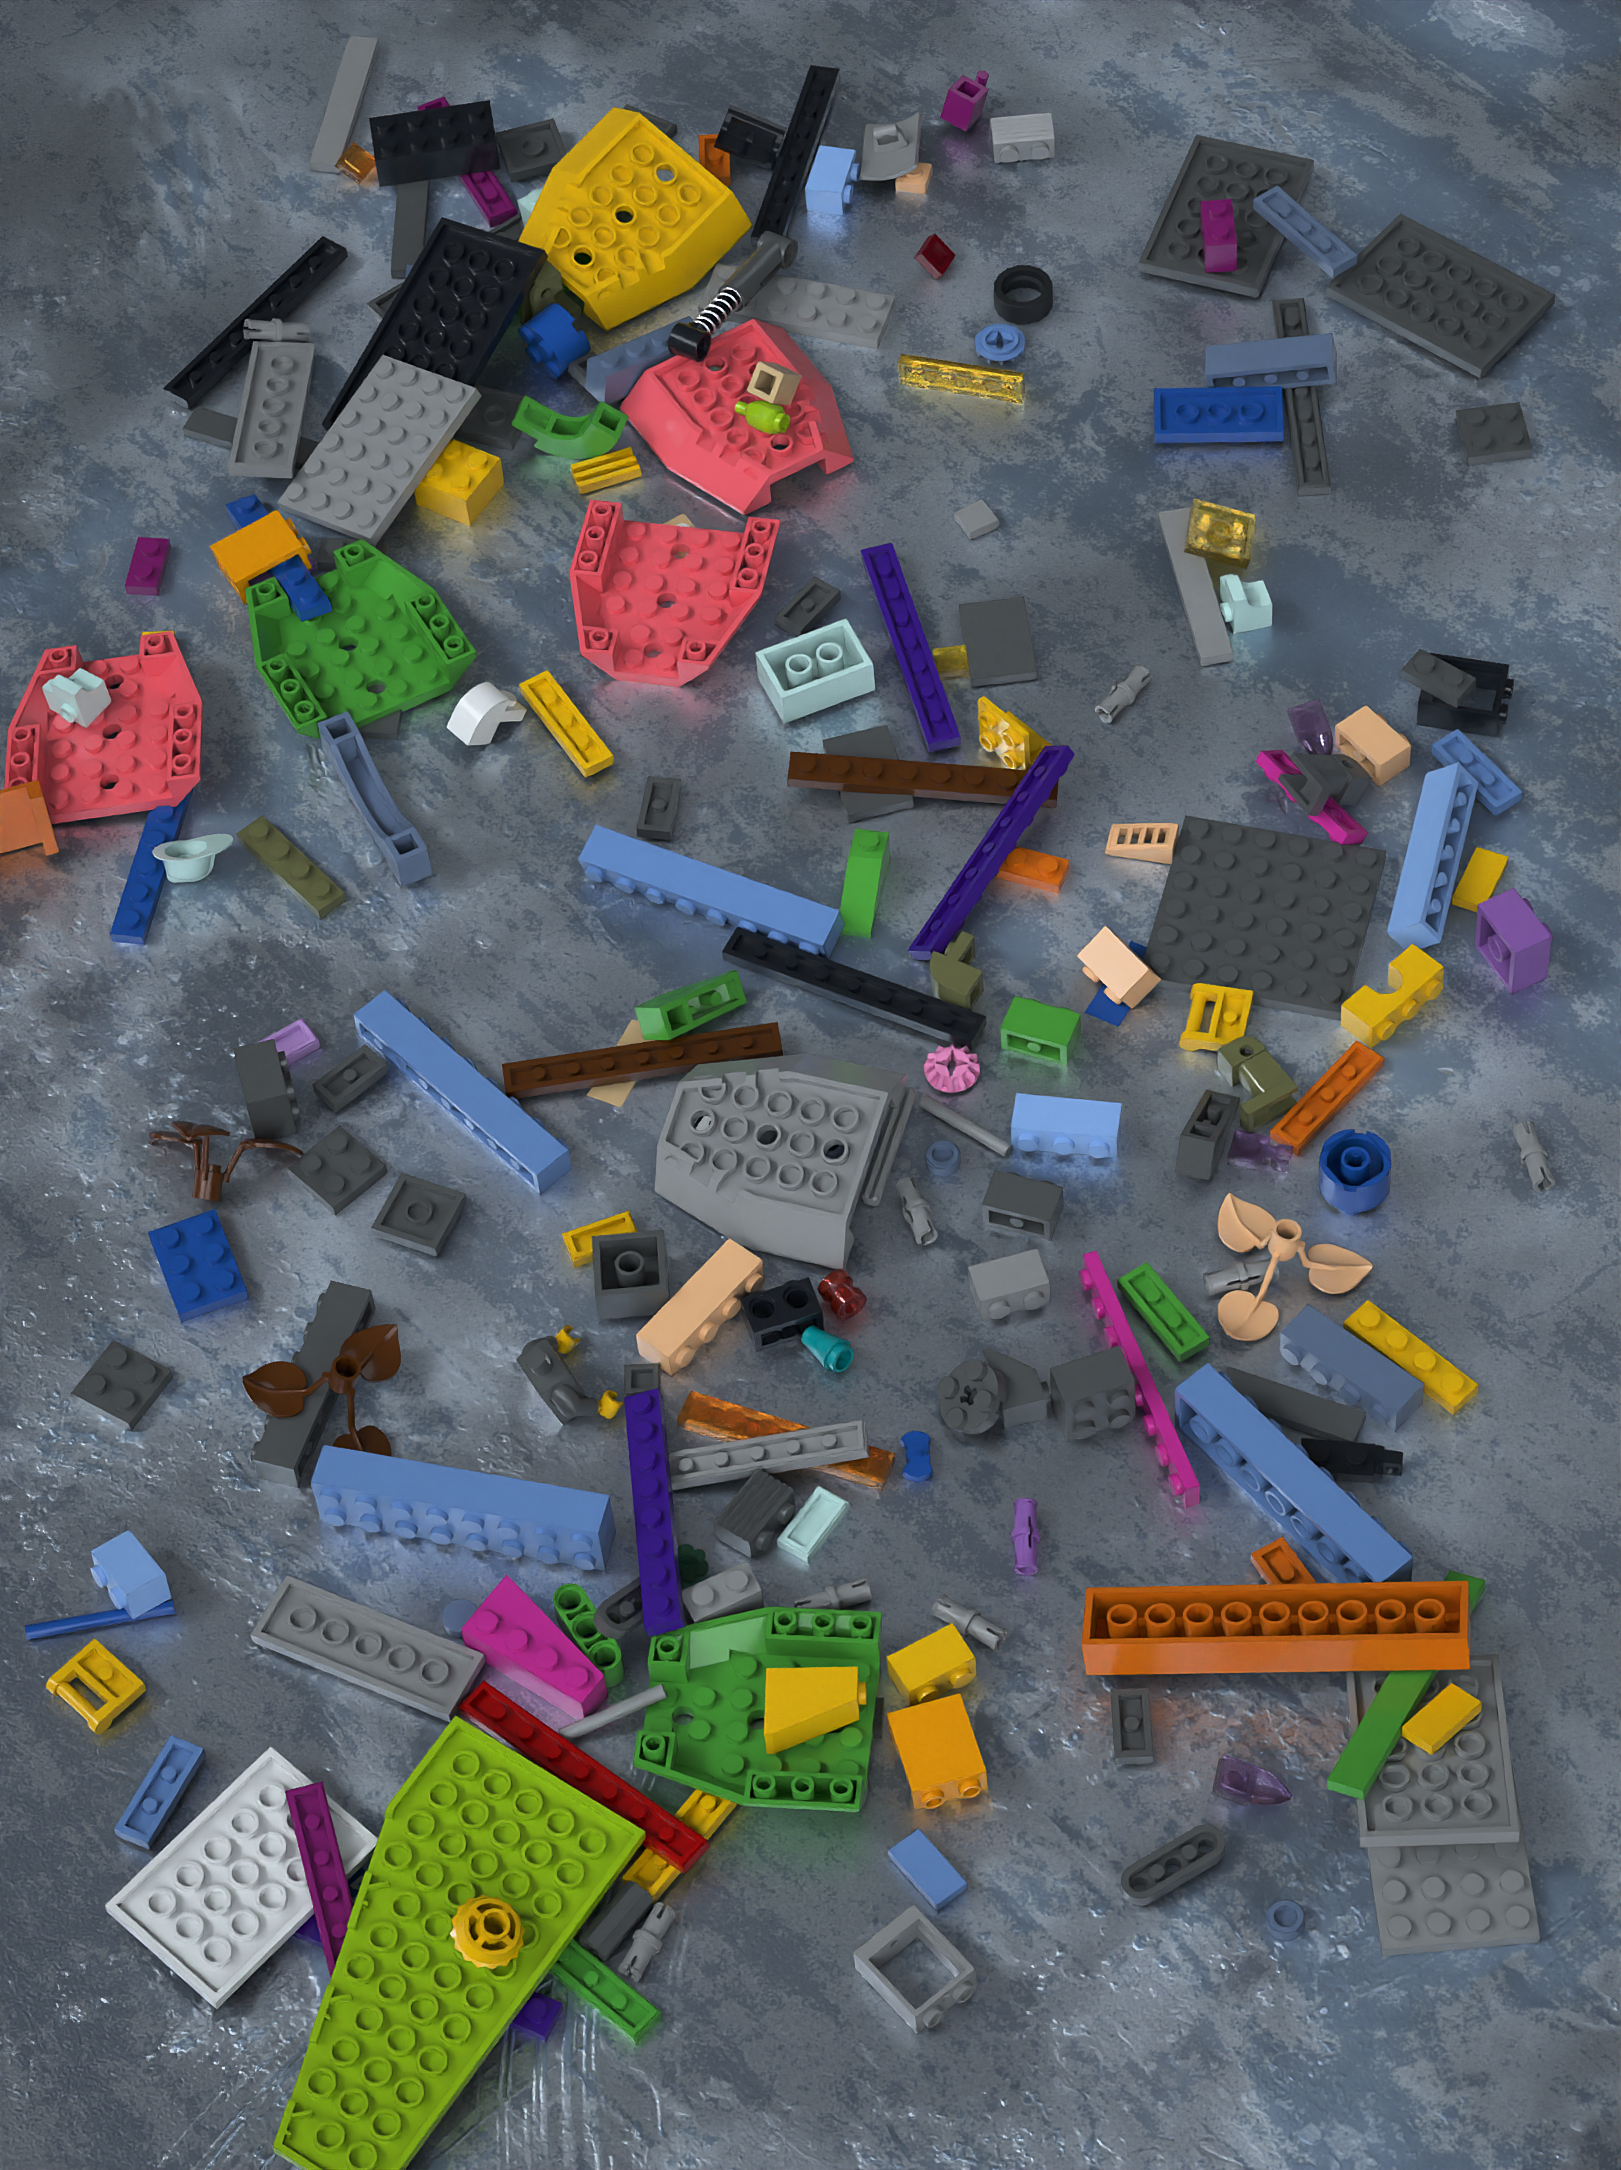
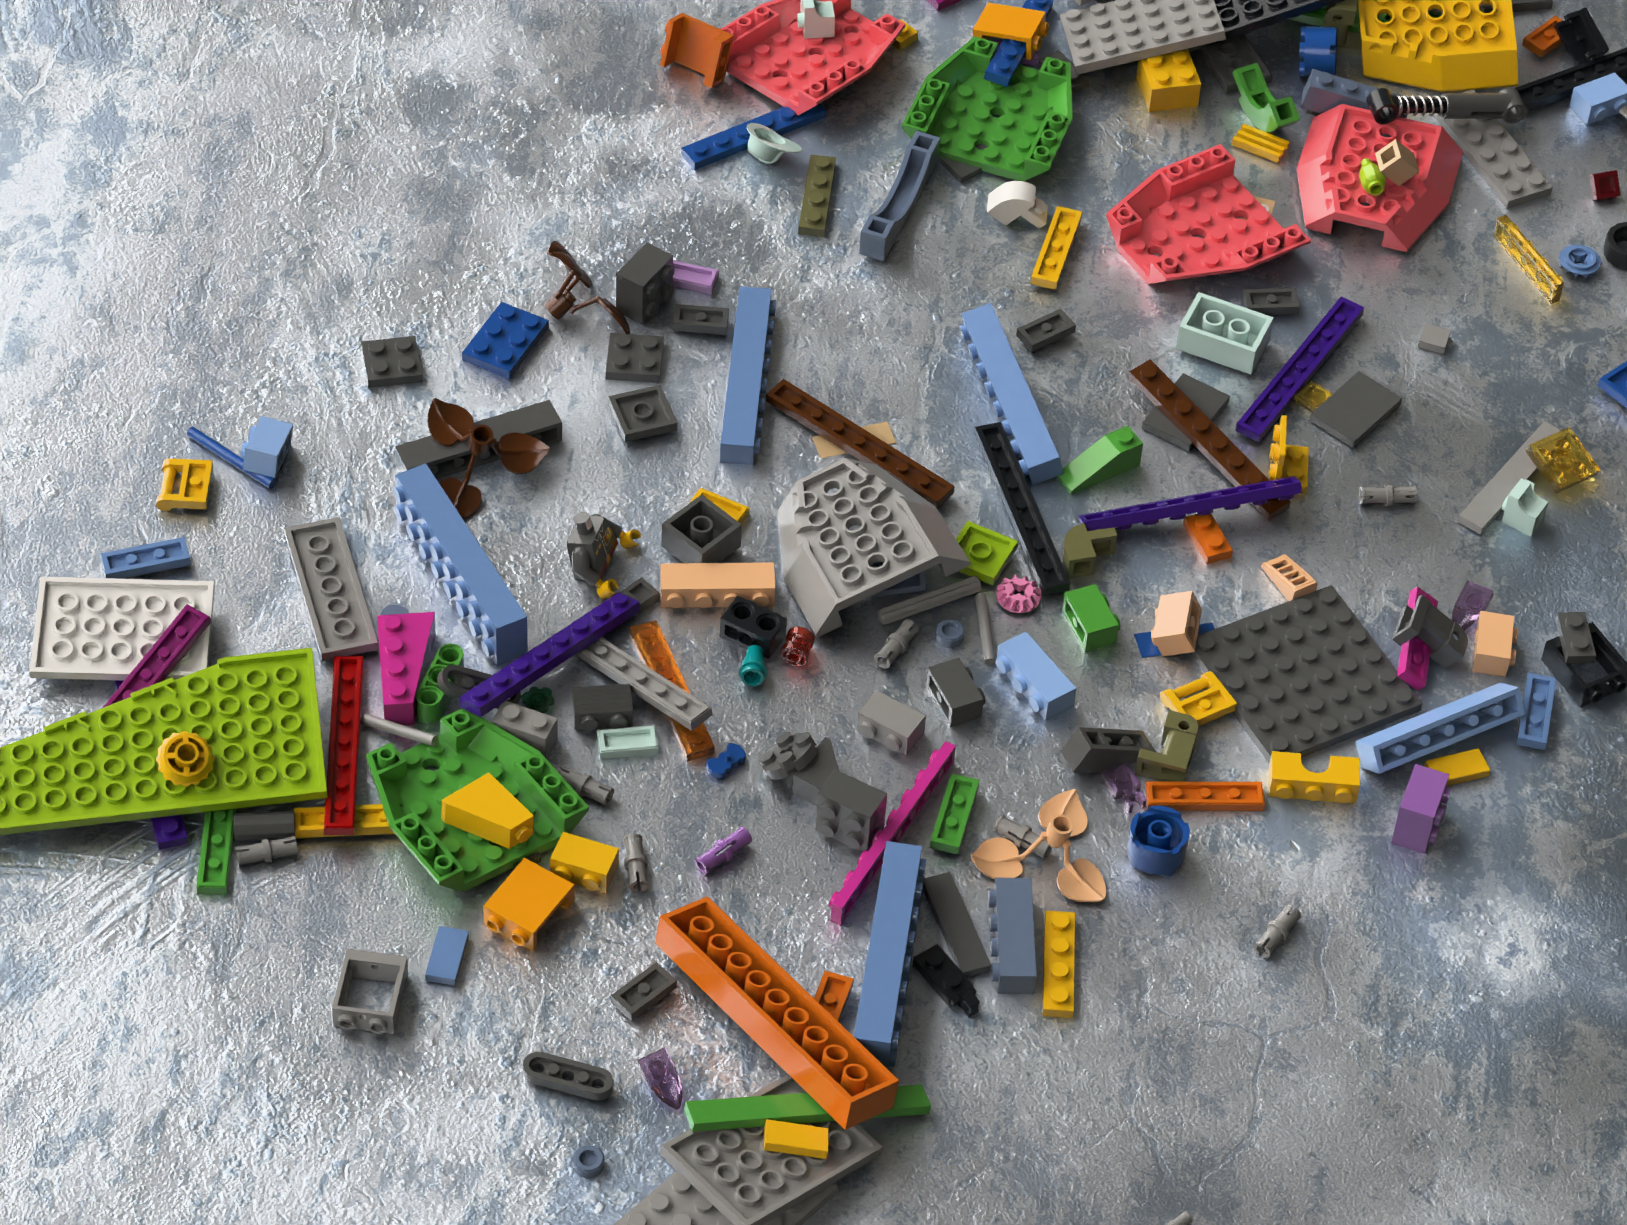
camera: 40 degrees right, 5 degrees down
bright green slope [634,970,747,1040] -> none
none -> lime plate [956,521,1018,585]

